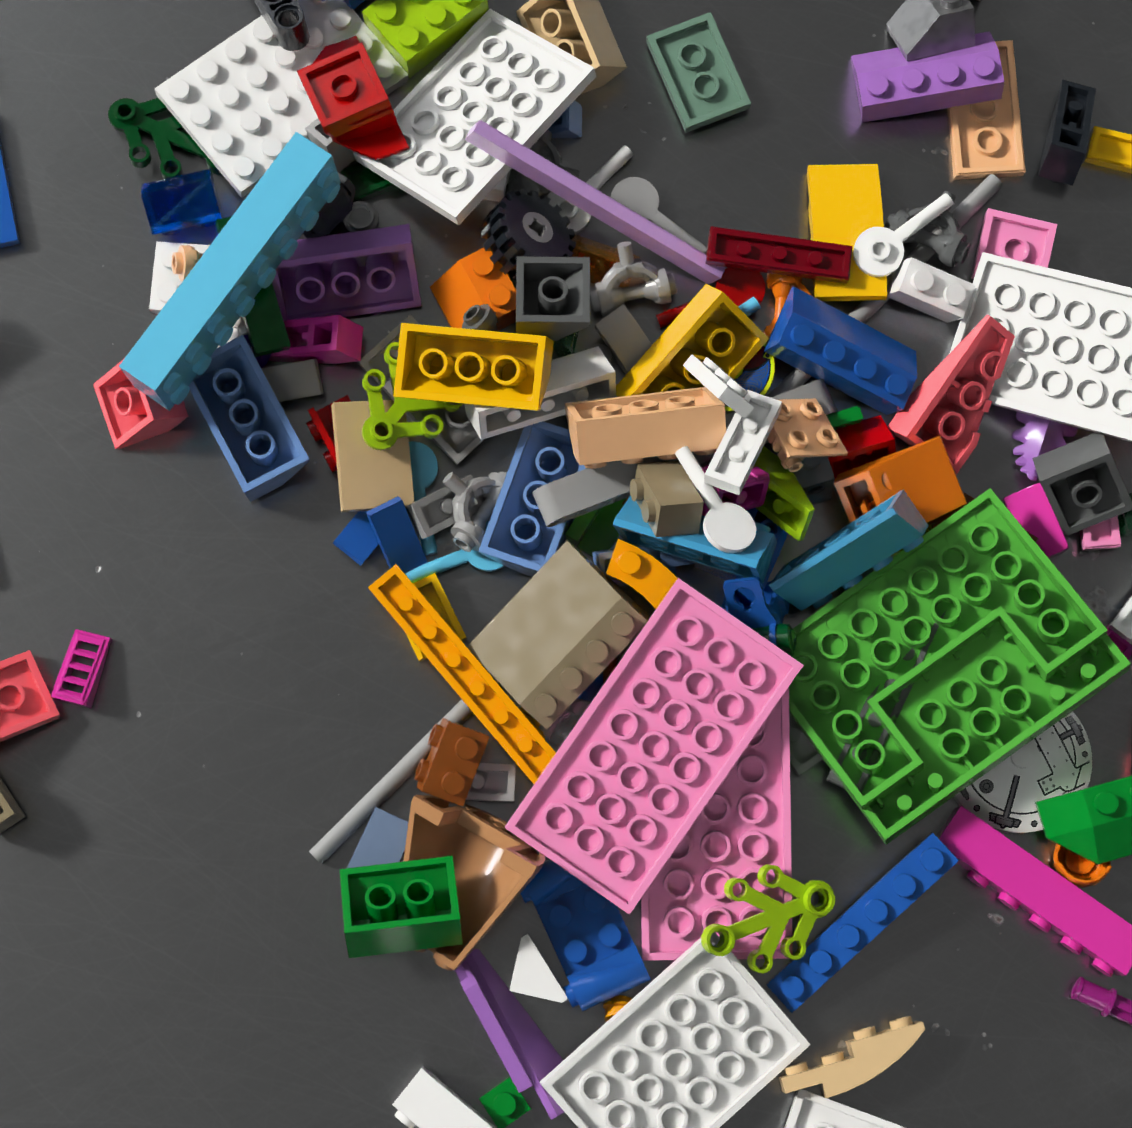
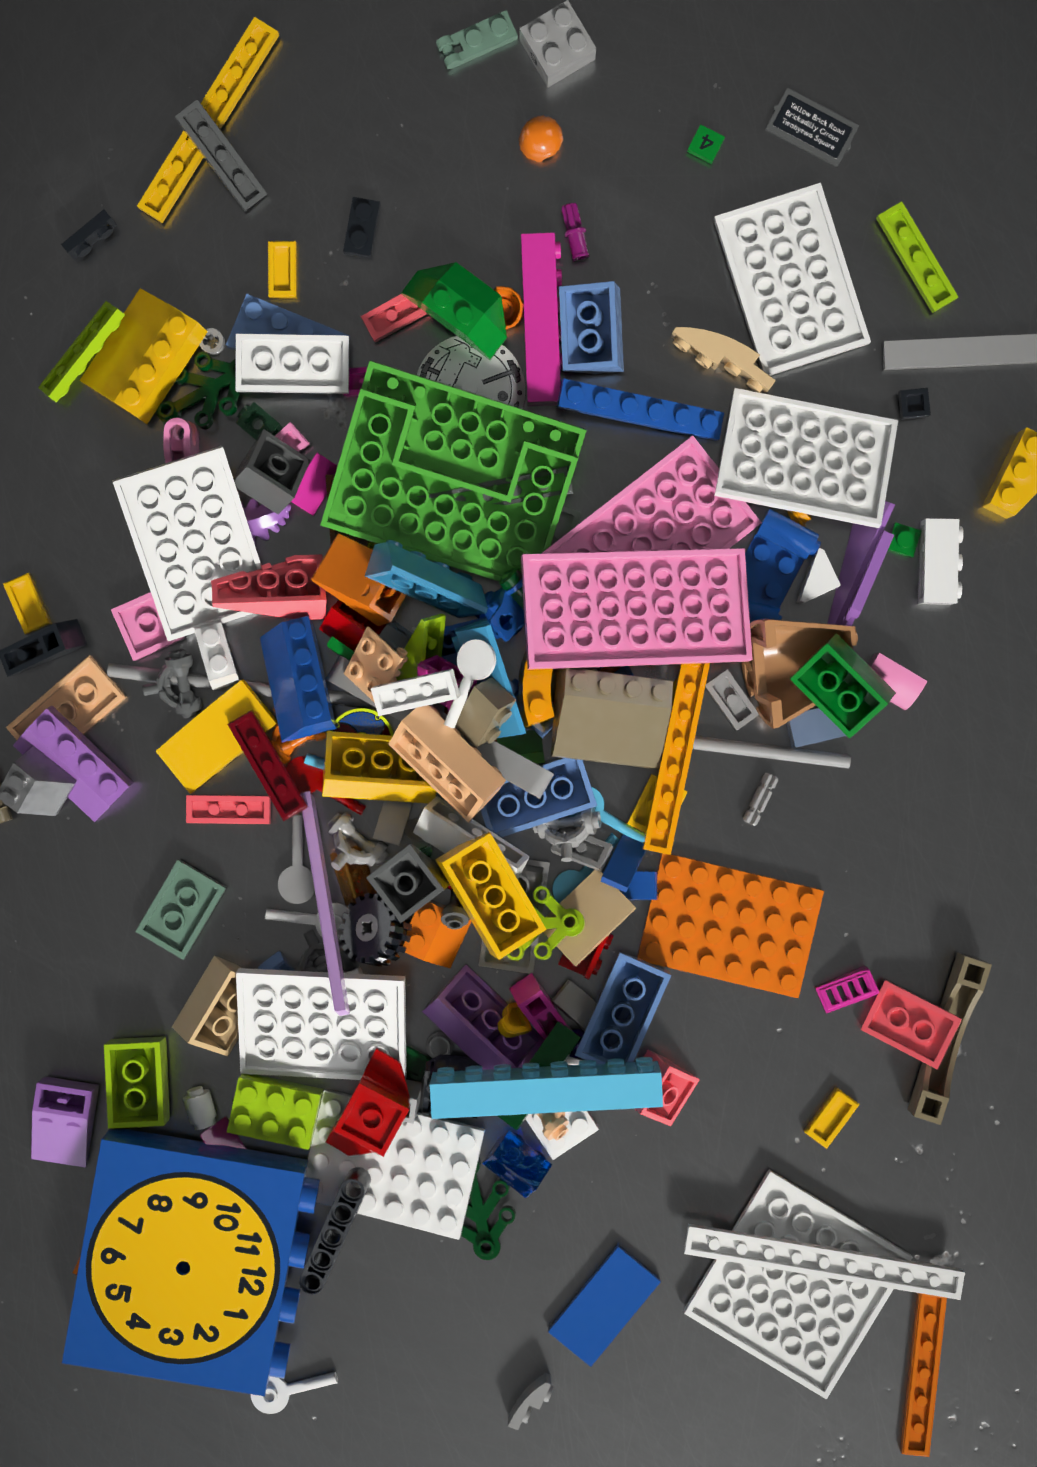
camera: 130 degrees left, 10 degrees up
dark orange bracket [414,718,490,806] -> none
white plate [683,354,754,419] -> none
lime plant [701,864,835,974] -> none
white piece [853,193,954,277] -> none
none -> coral plate [186,795,271,824]
none -> yellow tile [498,1002,532,1038]
none -> medium blue slope [559,281,624,374]
none -> orange plate [637,853,824,998]
none -> light grey axle [743,773,778,826]
none -> bright pink brick [868,653,928,710]

